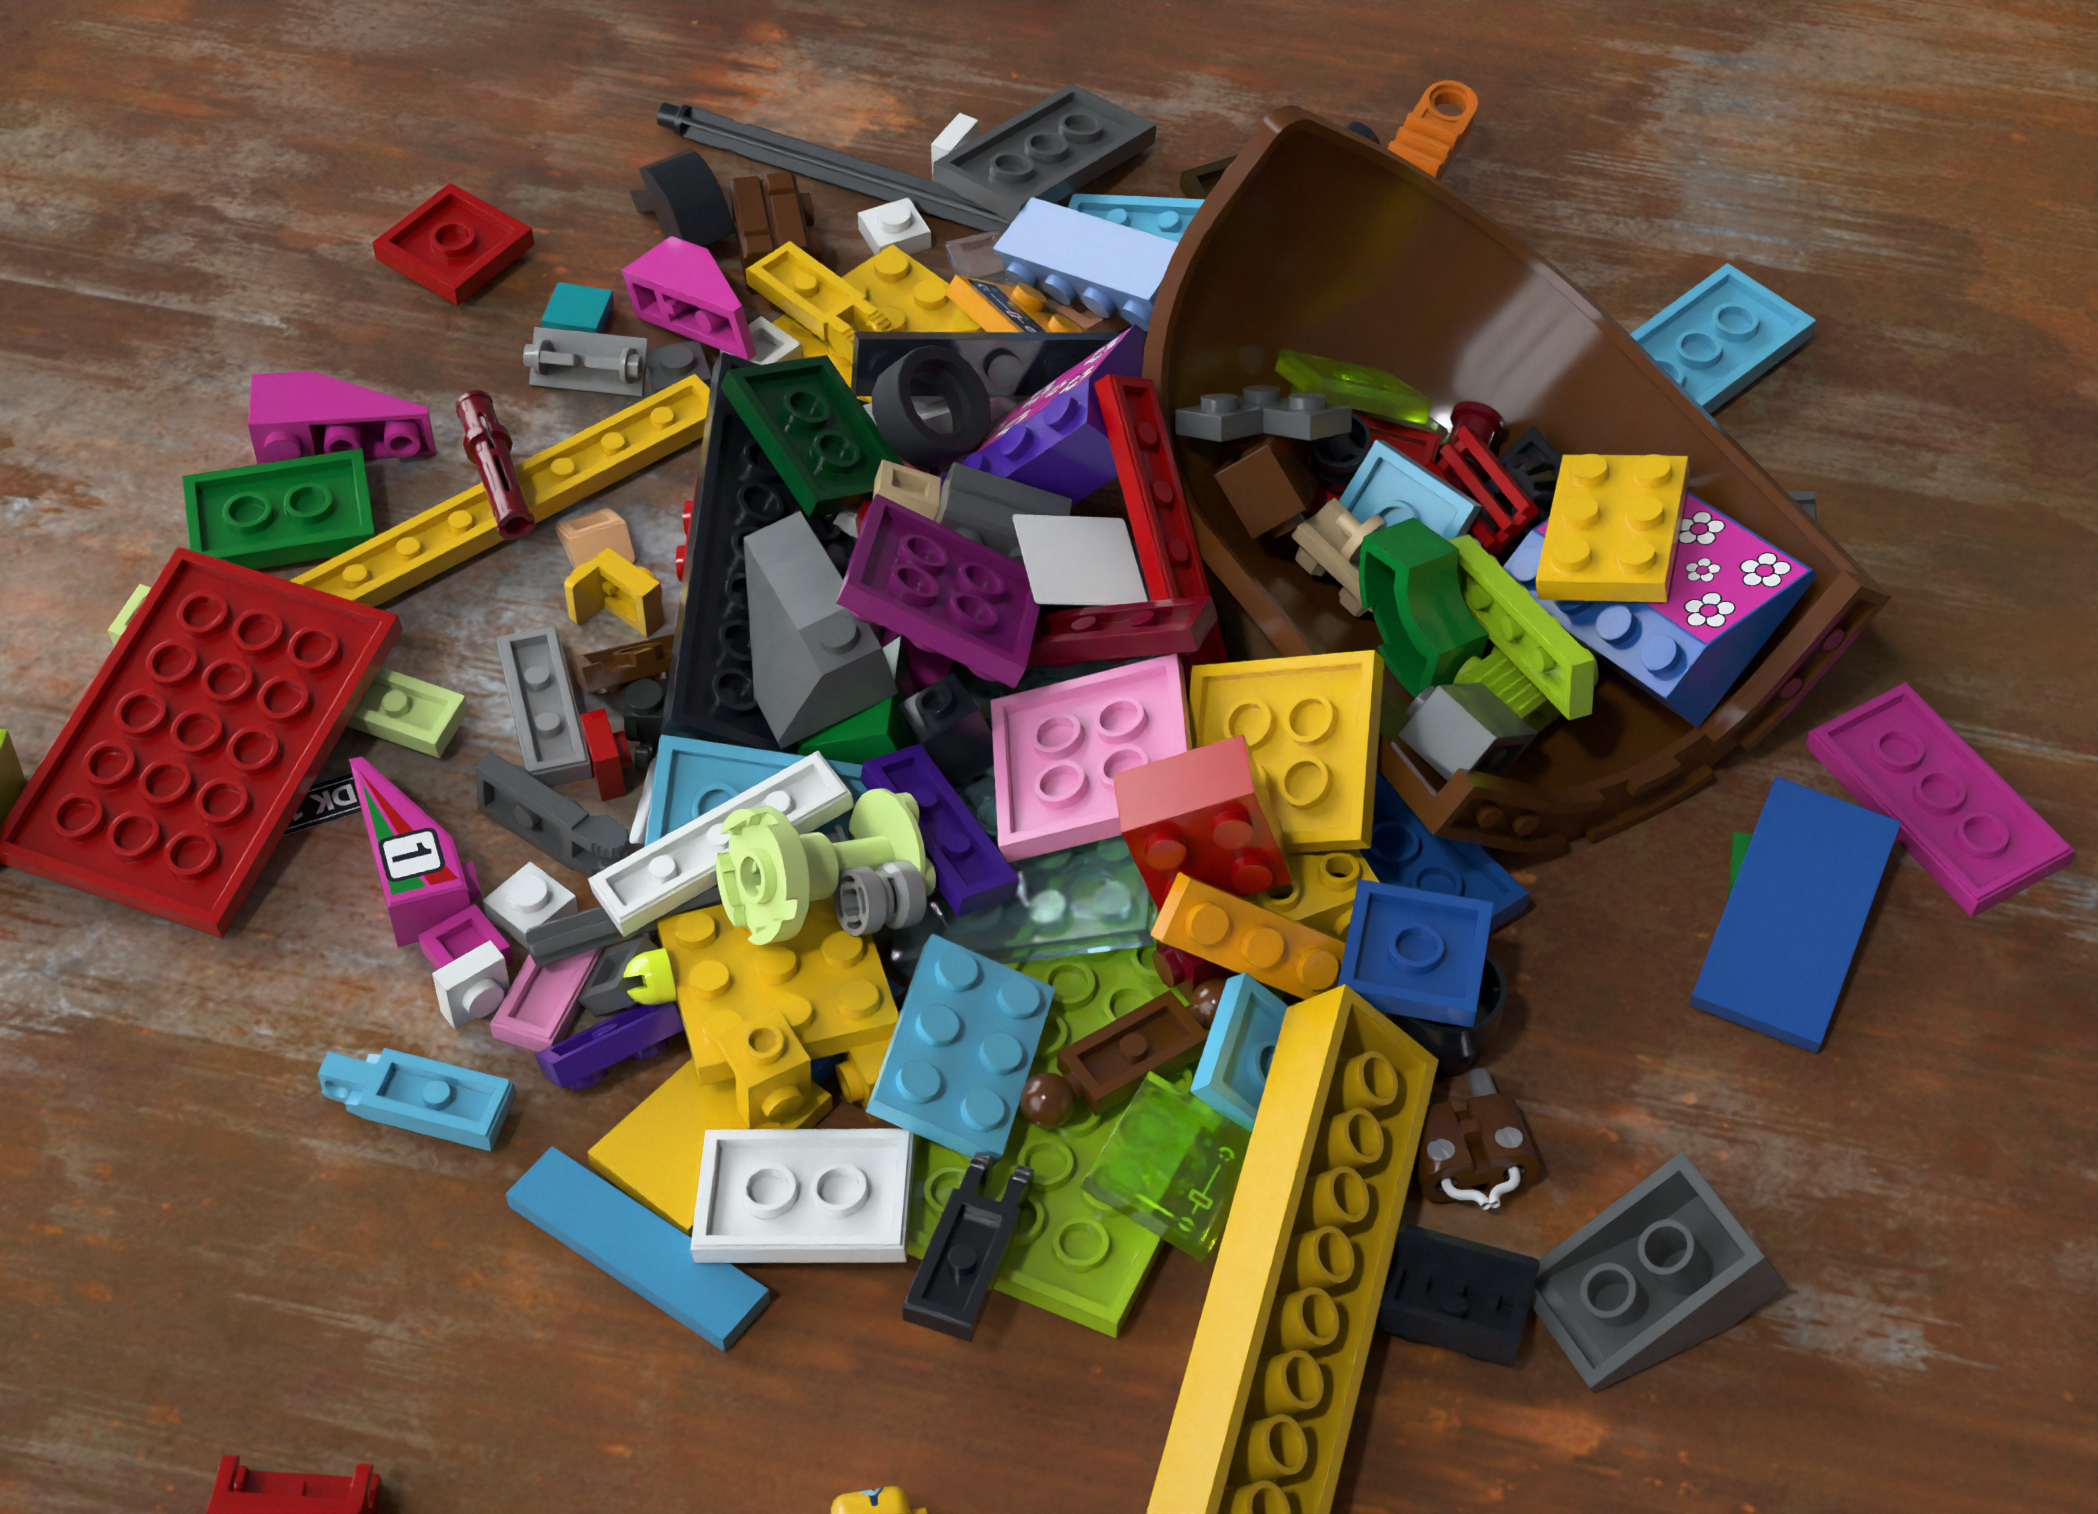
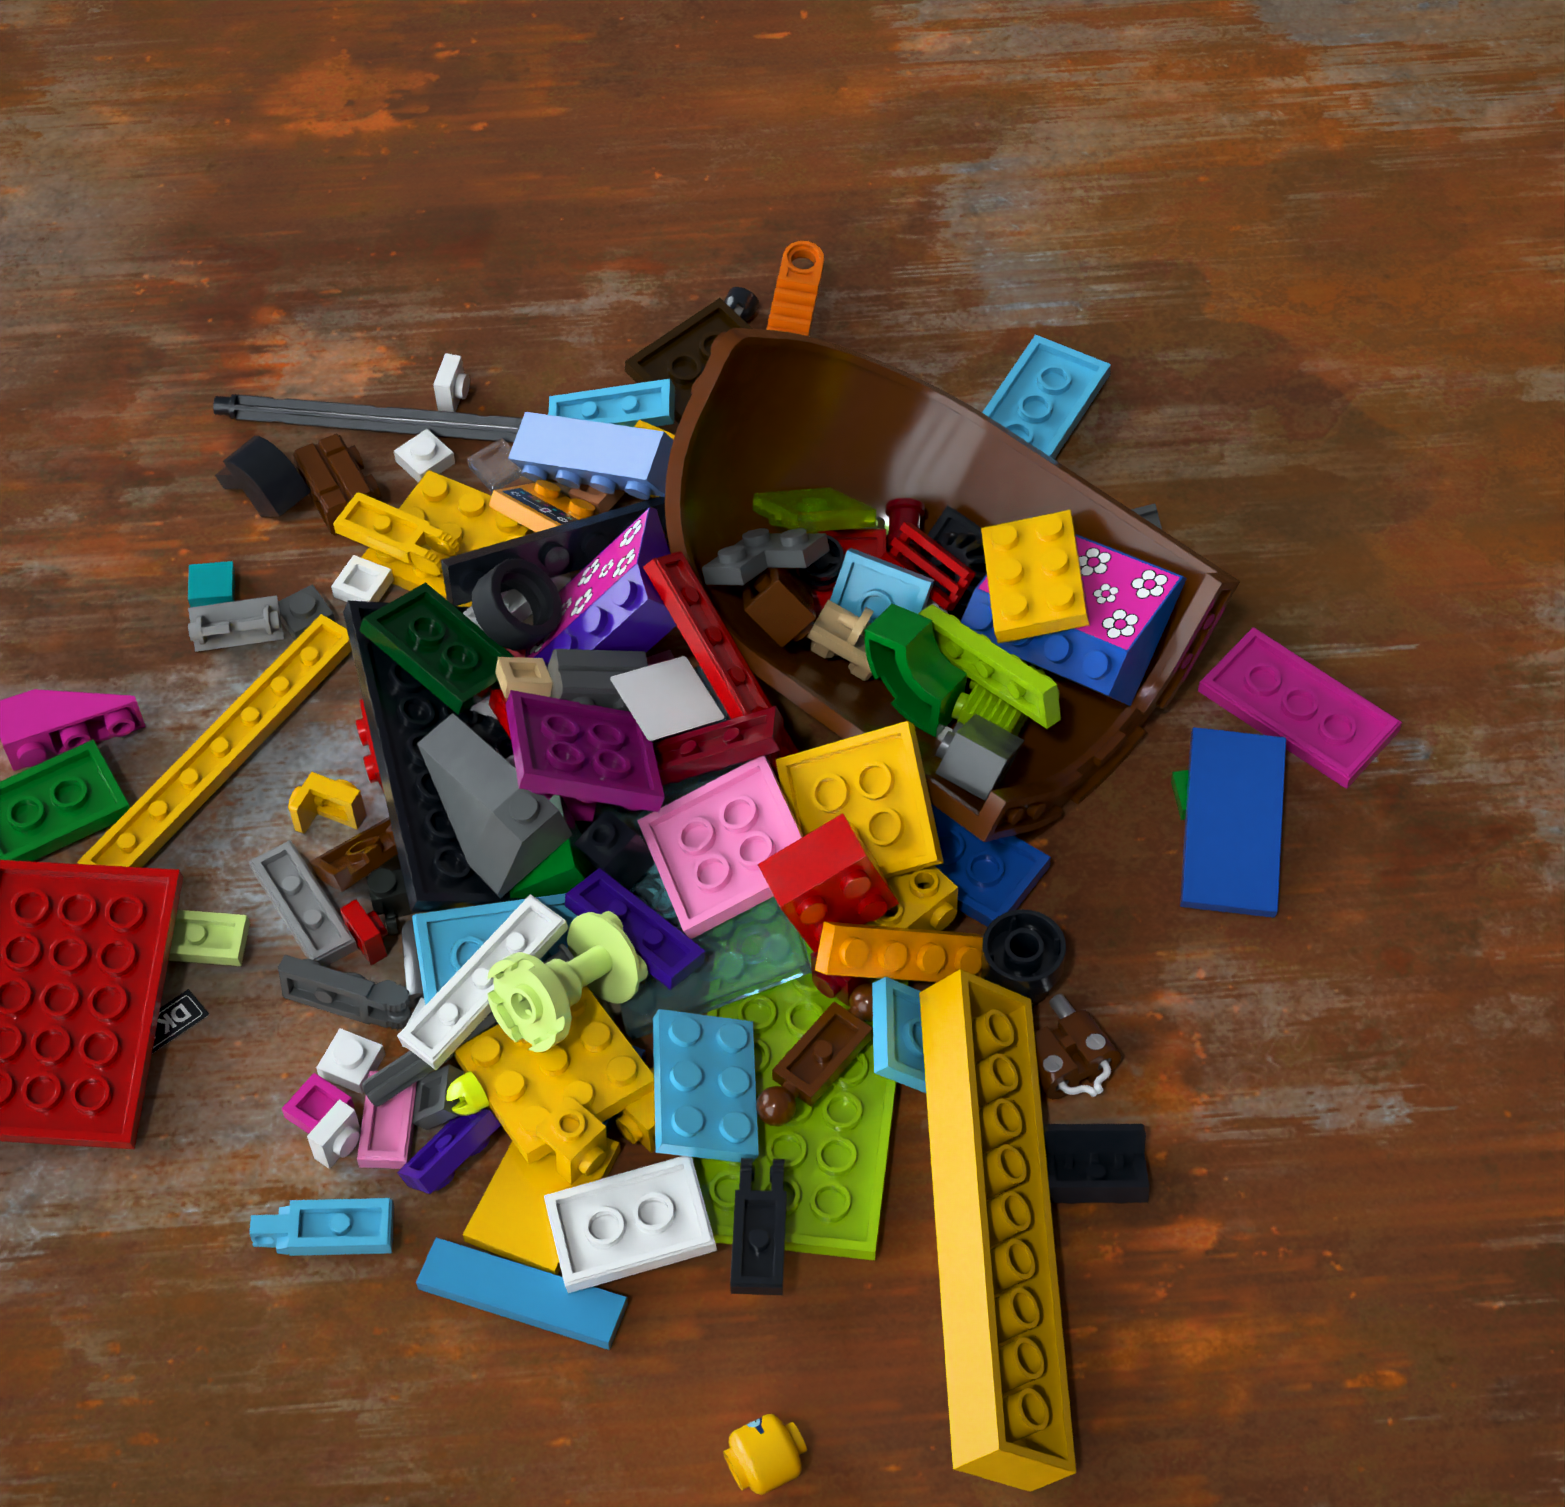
camera: 15 degrees left, 5 degrees up
dark pink slope [349,757,482,947] -> none
red plate [372,183,535,306] -> none
dark red pin [455,390,536,540] -> none
light nougat slope [555,507,635,570] -> none
dark pink slope [621,236,757,360] -> none
light grey wheel [833,860,927,936] -> none
dark grey plate [932,84,1157,222] -> none
clear neon green plate [1080,1071,1252,1262] -> none
blue plate [1338,879,1494,1028] -> none
dark grey slope [1530,1151,1787,1393] -> none

